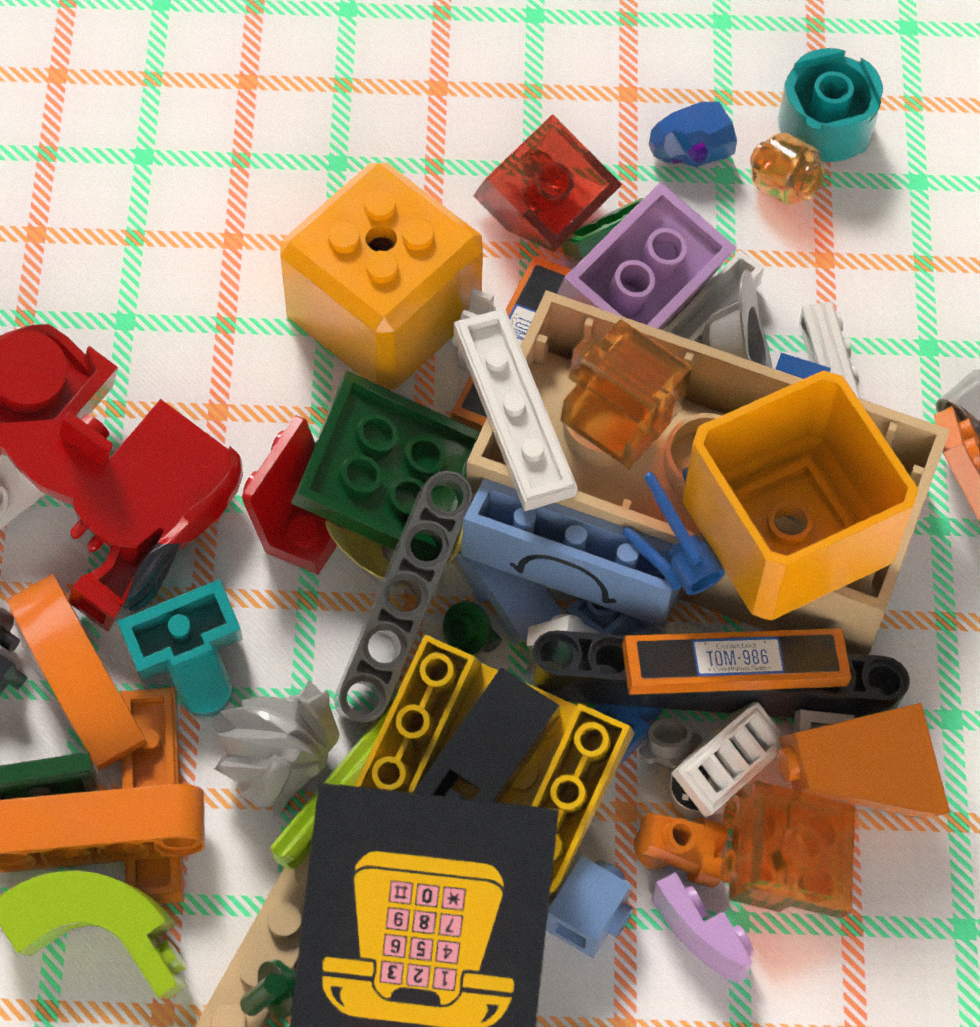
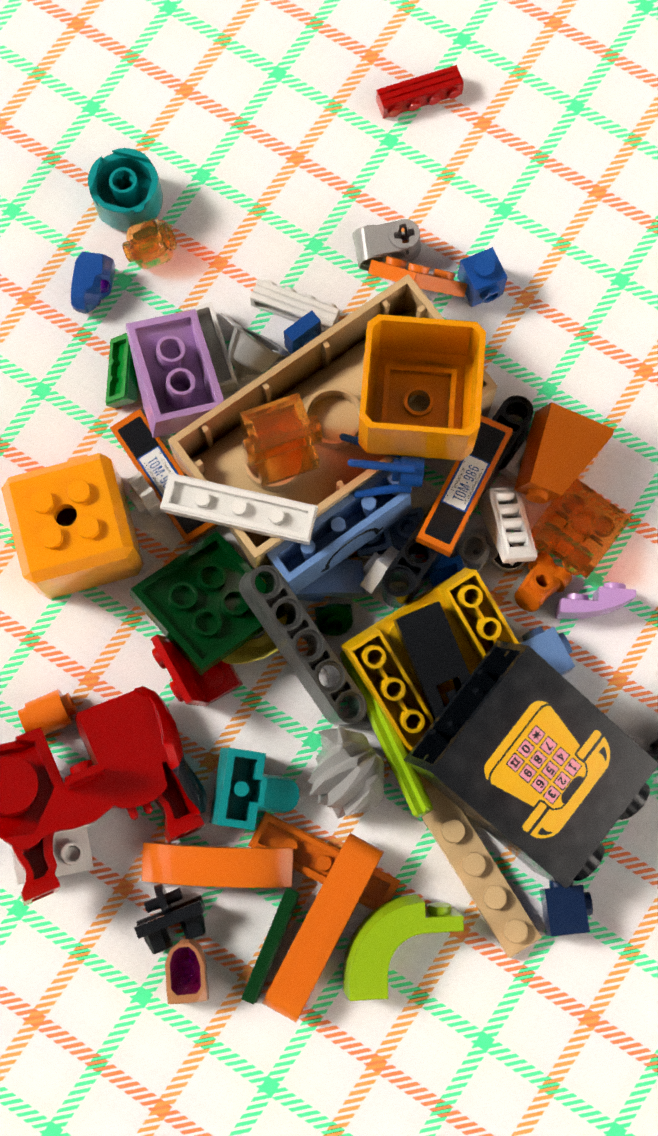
camera: 55 degrees left, 15 degrees up
dark green plate [240,959,296,1019] -> none
clear red slope [473,114,623,252] -> none
none -> orange brick [18,689,77,736]

